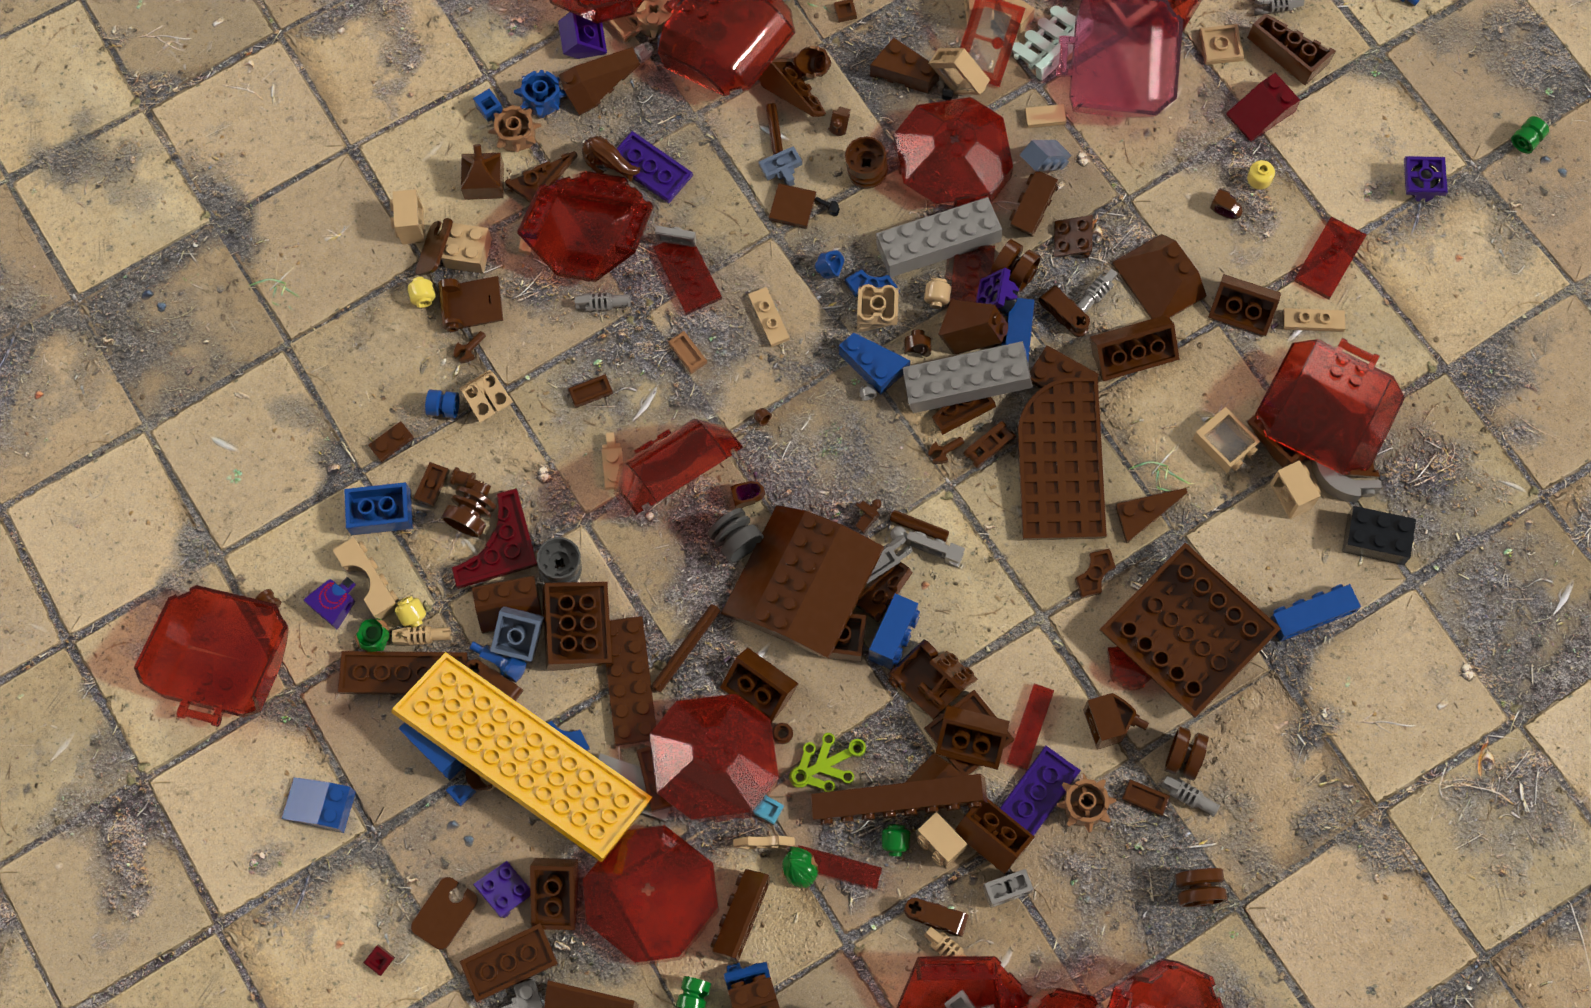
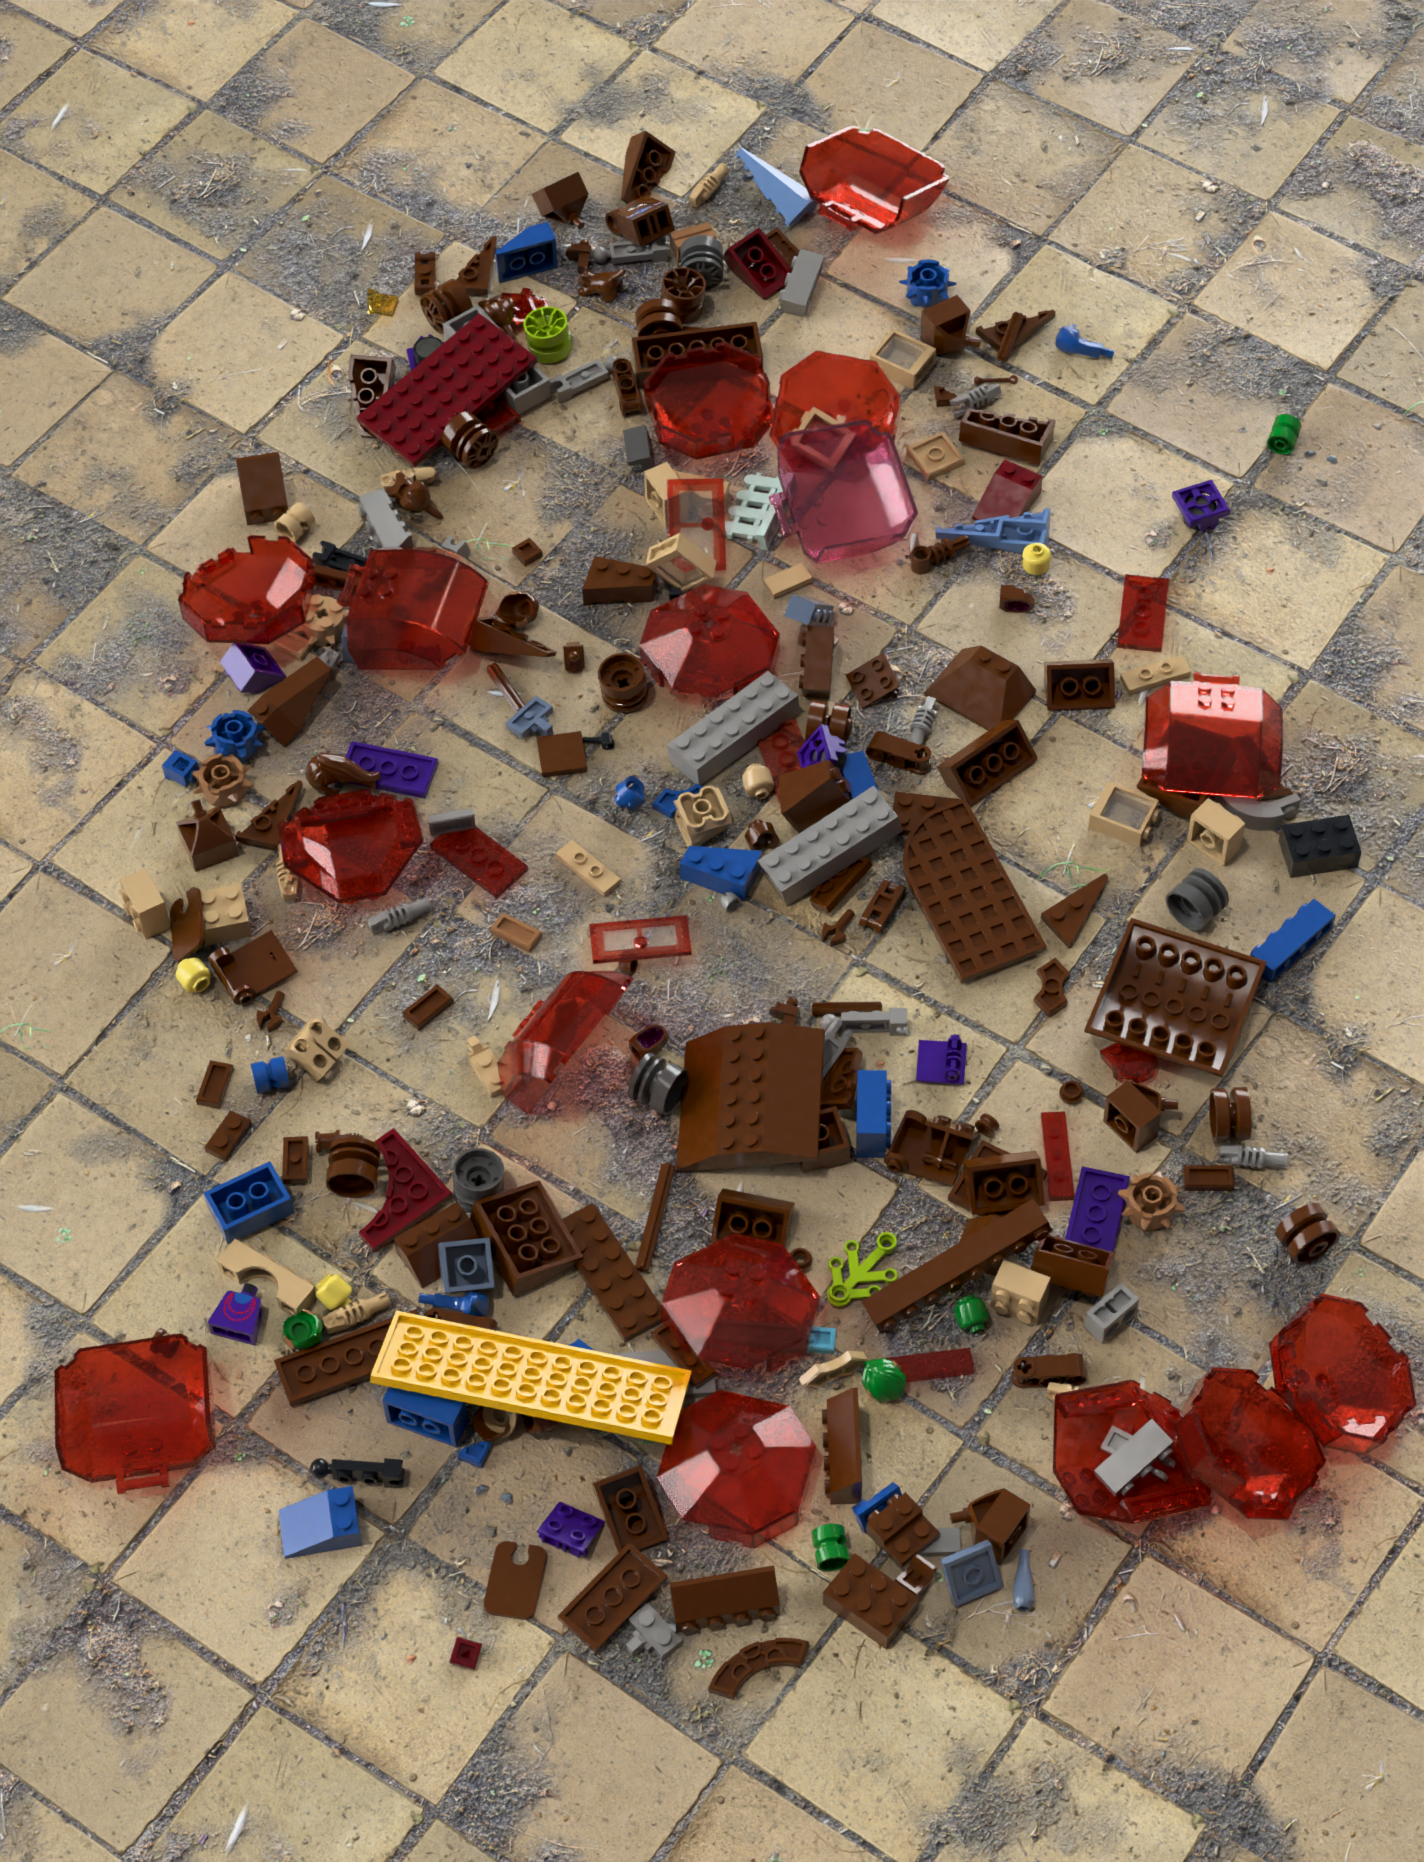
camera: 25 degrees left, 15 degrees down
none -> reddish brown tile [196,1060,234,1109]
none -> black plate [310,1458,405,1488]
none -> clear red door [589,915,692,964]
none -> reddish brown piece [909,533,970,575]
none -> dark purple hinge [916,1034,967,1085]
none -> medium blue wedge [935,508,1051,554]
none -> reddish brown bush [975,1113,1000,1137]
none -> reddish brown plate [1059,1081,1084,1104]
none -> dark grey wheel [1165,868,1229,931]

